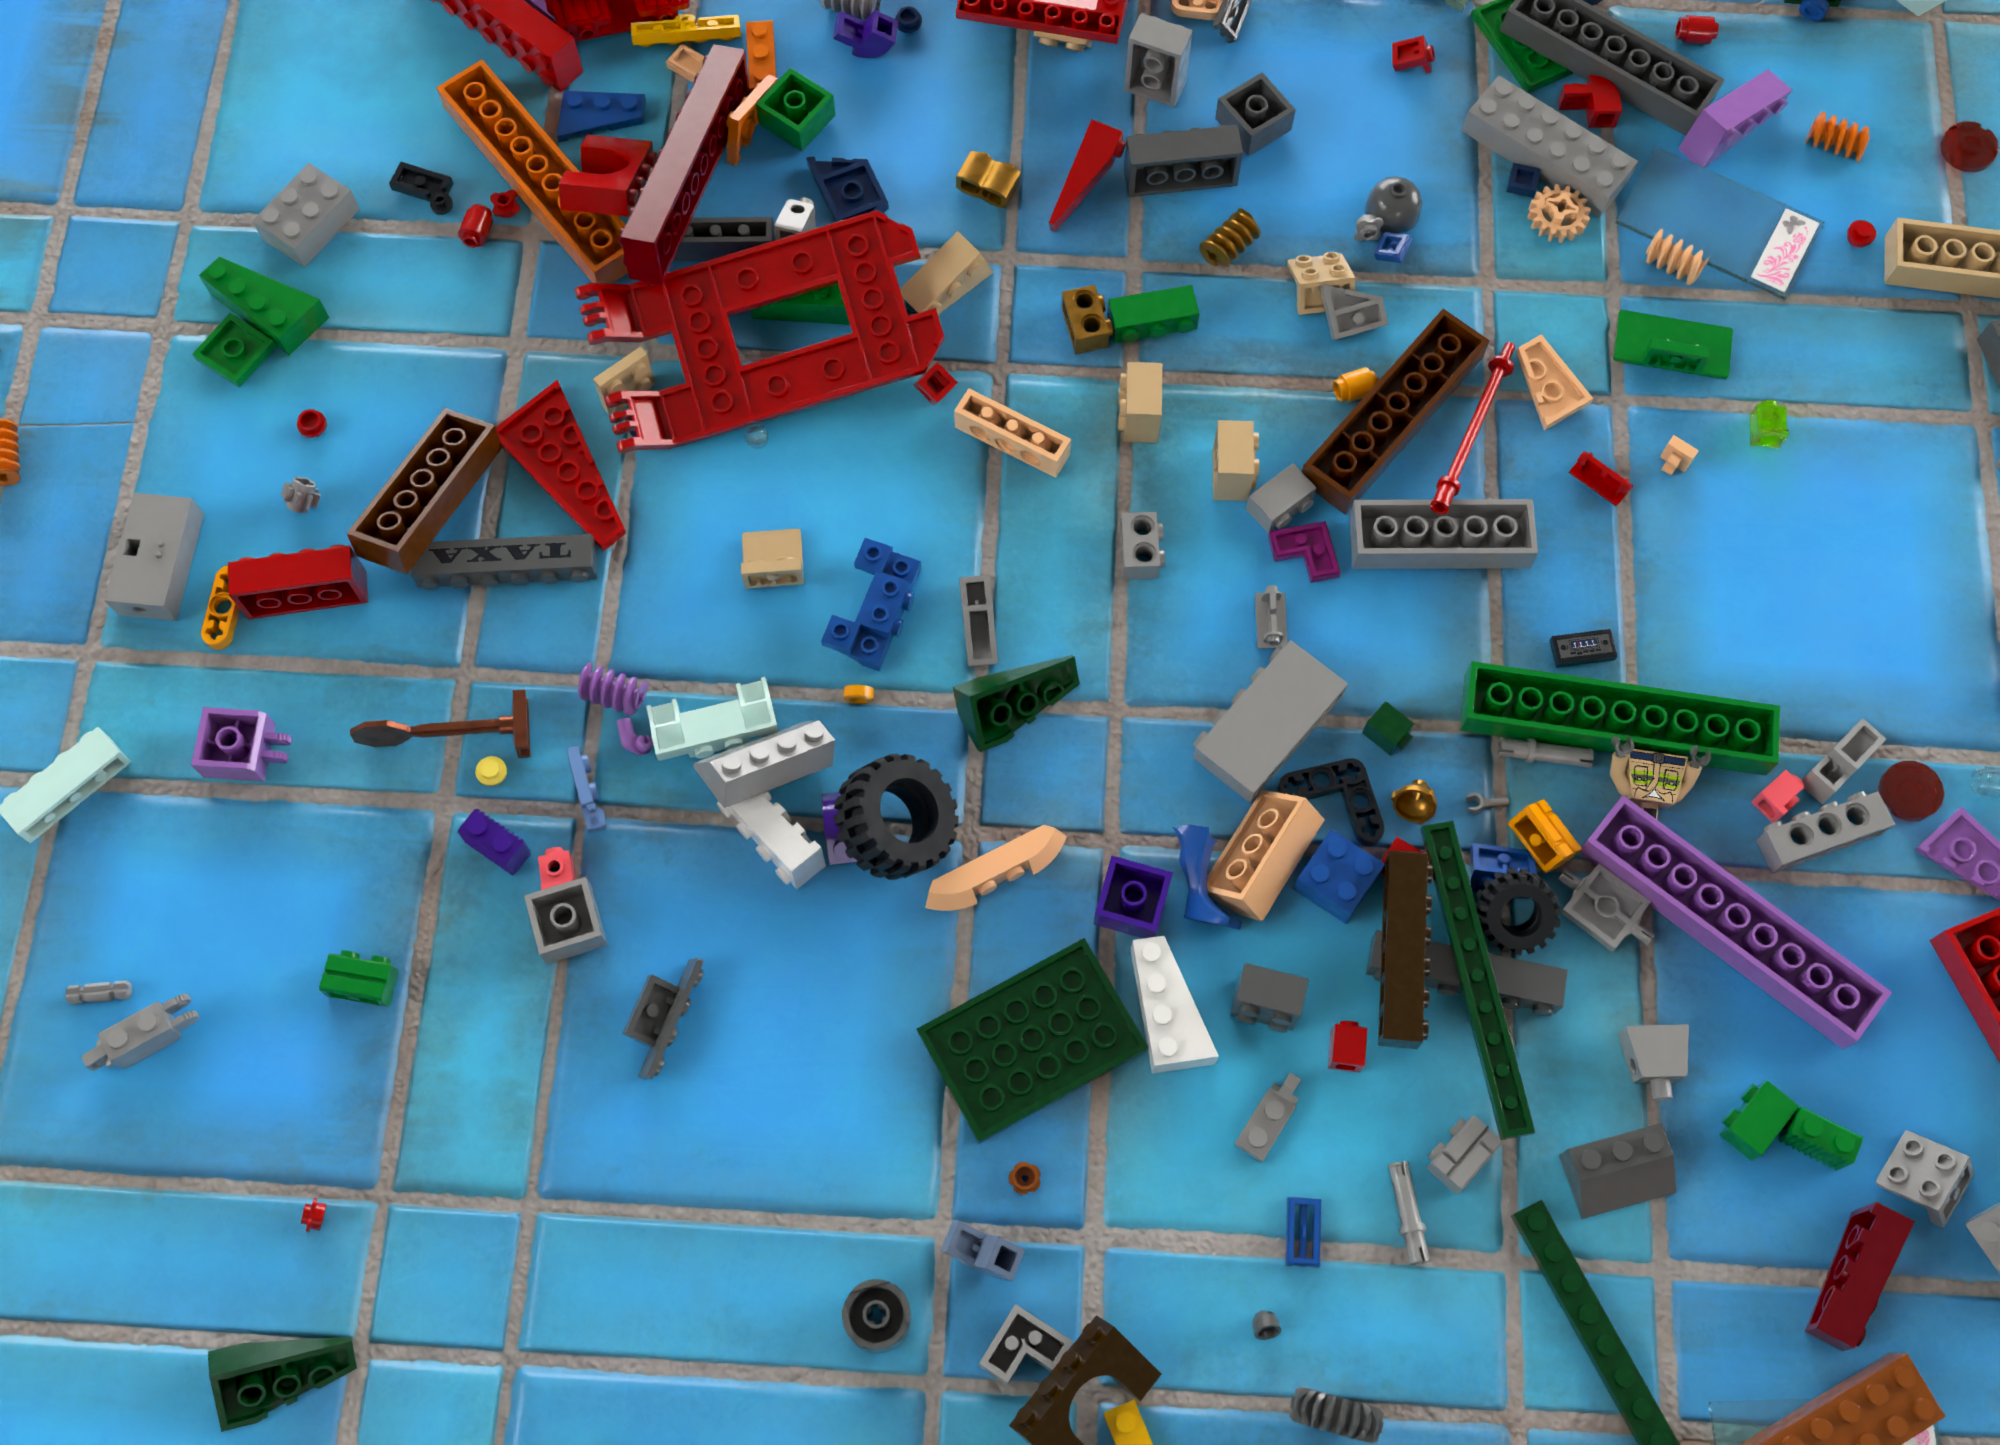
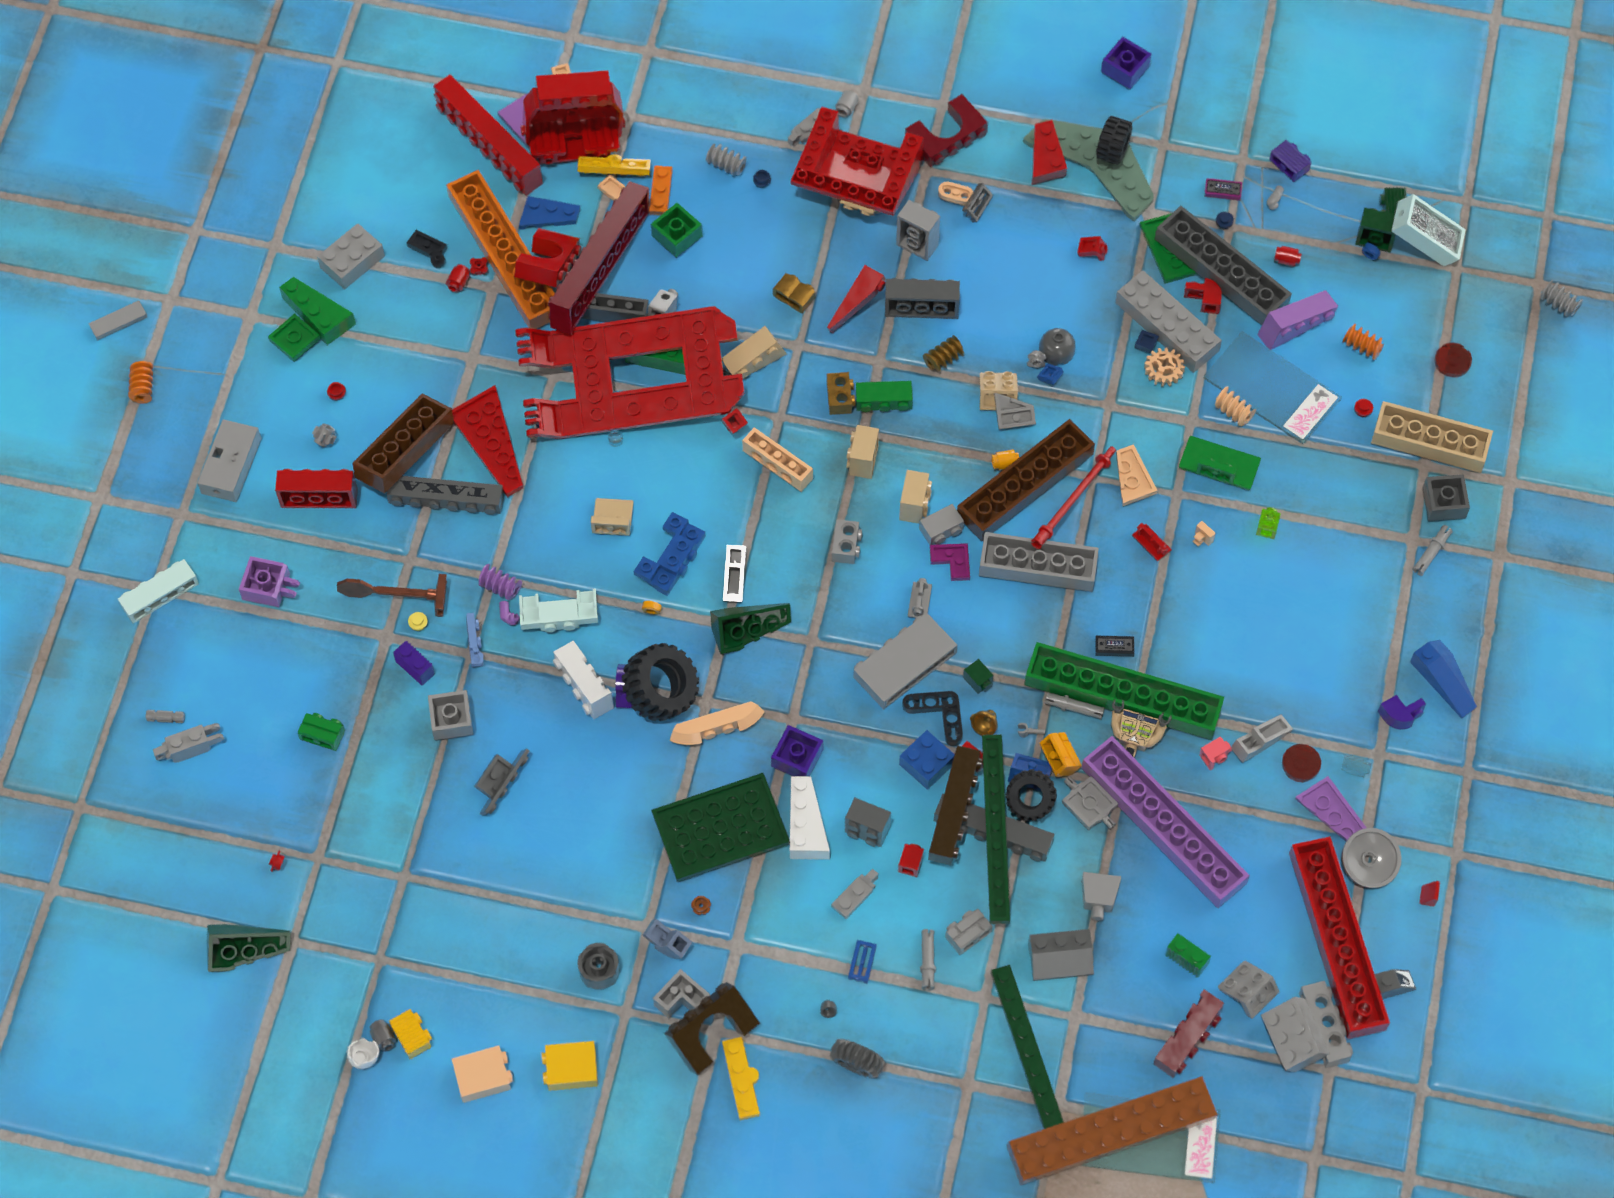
camera: 10 degrees right, 5 degrees down
light orange beam [201,565,240,650] -> none
coral brick [538,847,576,890] -> none
tan plate [593,346,656,415] -> none
light grey slope [694,720,835,808] -> none
orange wing [726,74,778,166] -> none
dark blue wing [806,156,889,222] -> none
dark purple brick [833,10,898,58] -> none
blue animal [1172,824,1242,930] -> none
light nougat slope [1207,790,1325,921] -> none
dark grey brick [1215,72,1296,156] -> none
green brick [1719,1080,1799,1161] -> none
light grey brick [1756,791,1896,874] -> none

